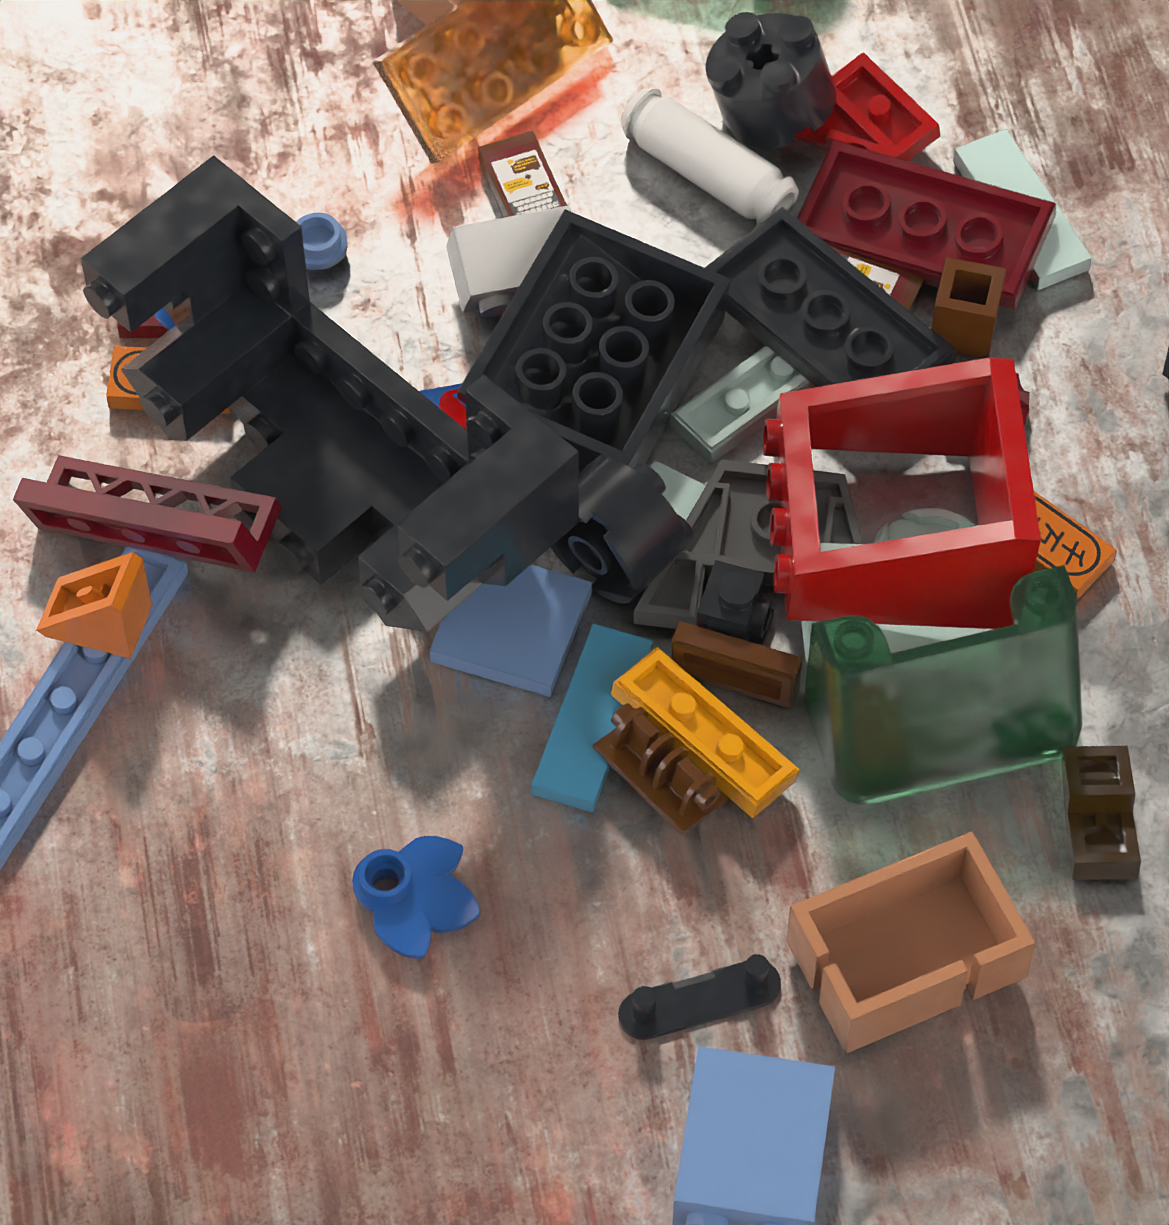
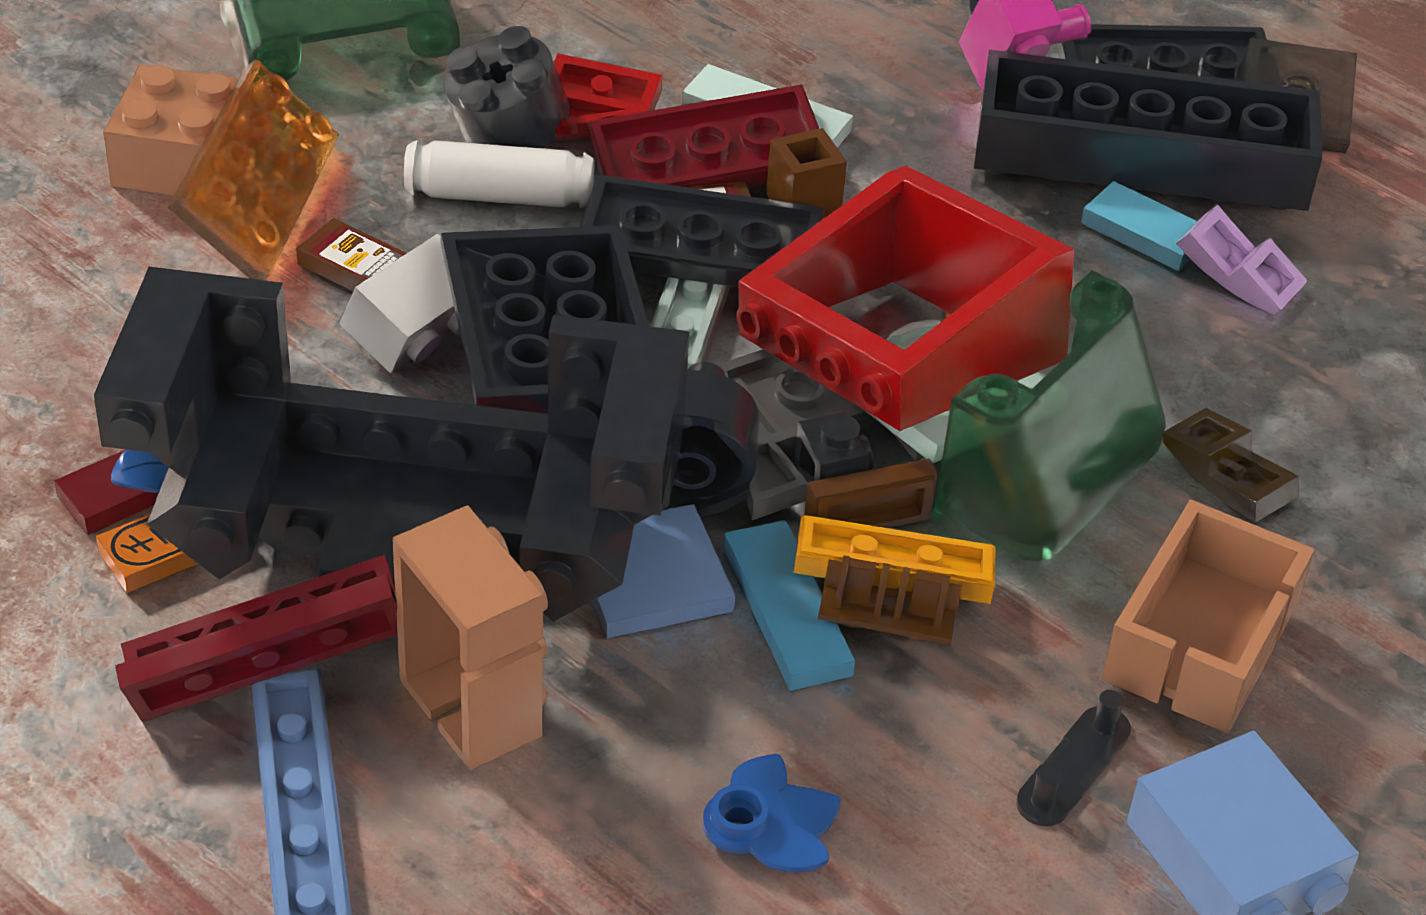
camera: 40 degrees left, 15 degrees down
orange slope [36,552,152,659] -> none
none -> nougat piece [393,505,548,771]

